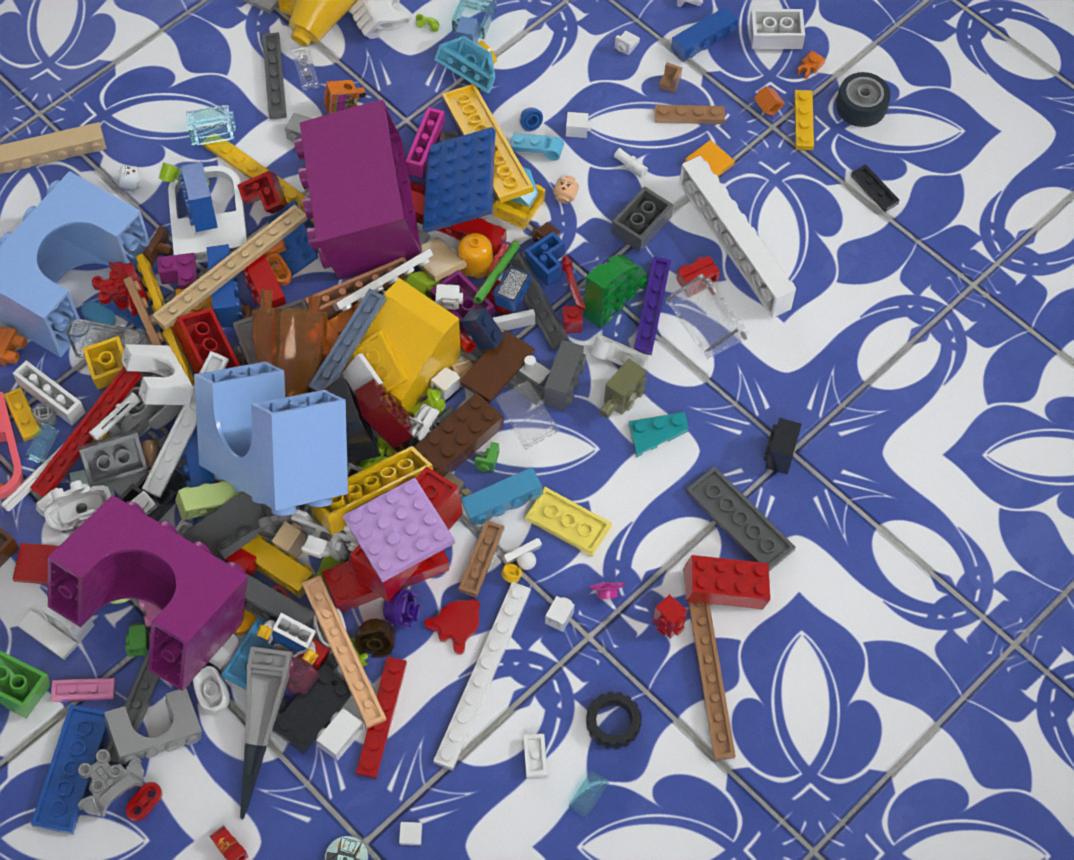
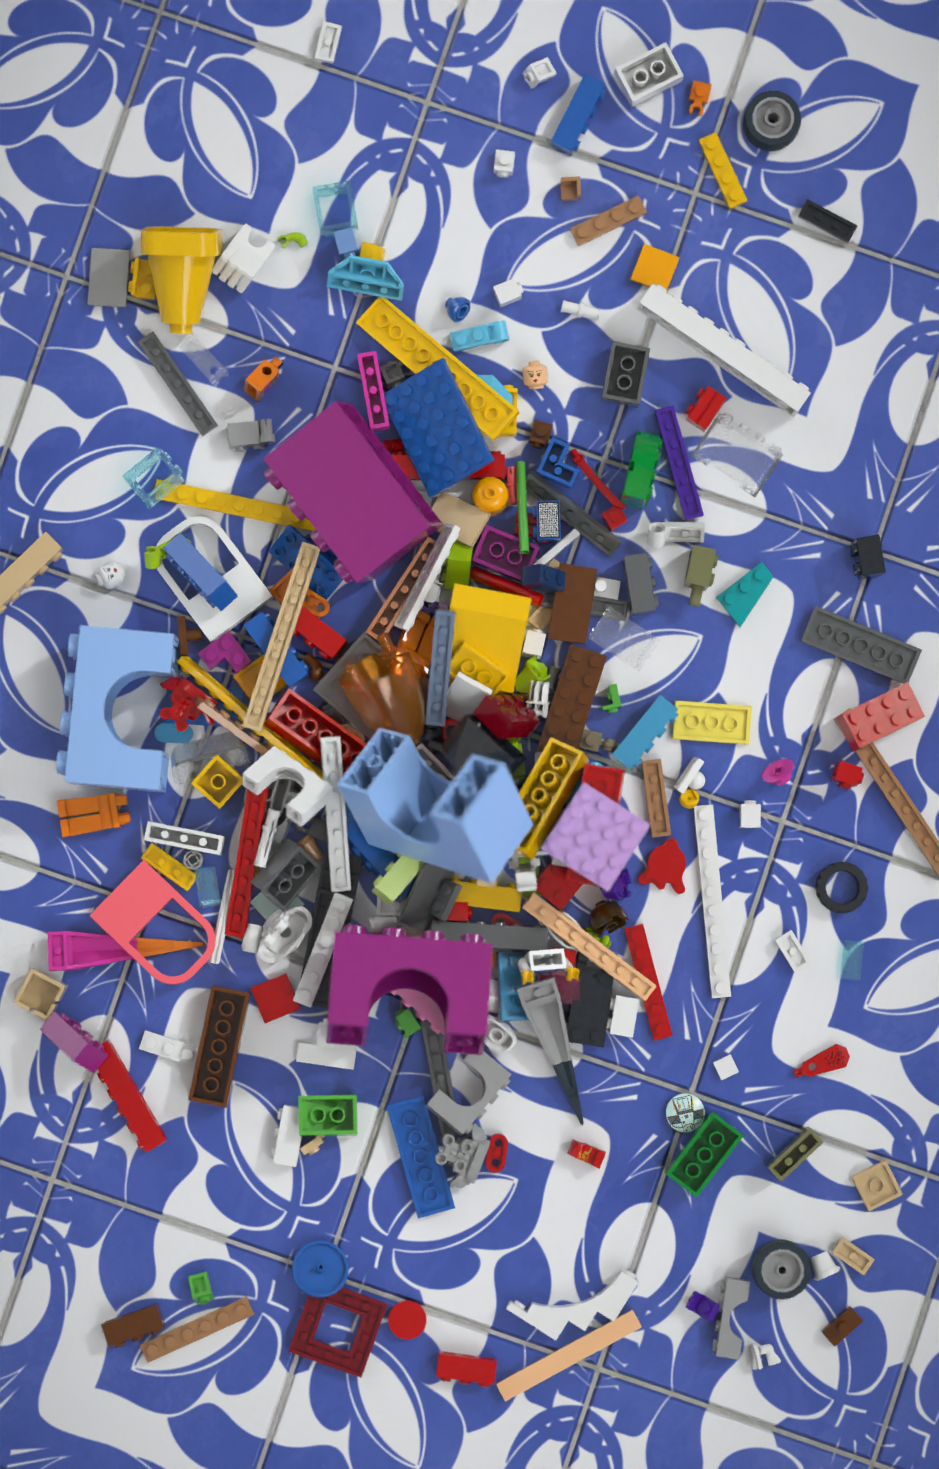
camera: 30 degrees left, 25 degrees up
bright pink tile [51,678,116,702] -> none
red brick [237,171,288,214] -> none
white window [435,284,463,310] -> none
orange brick [754,86,785,116] -> none

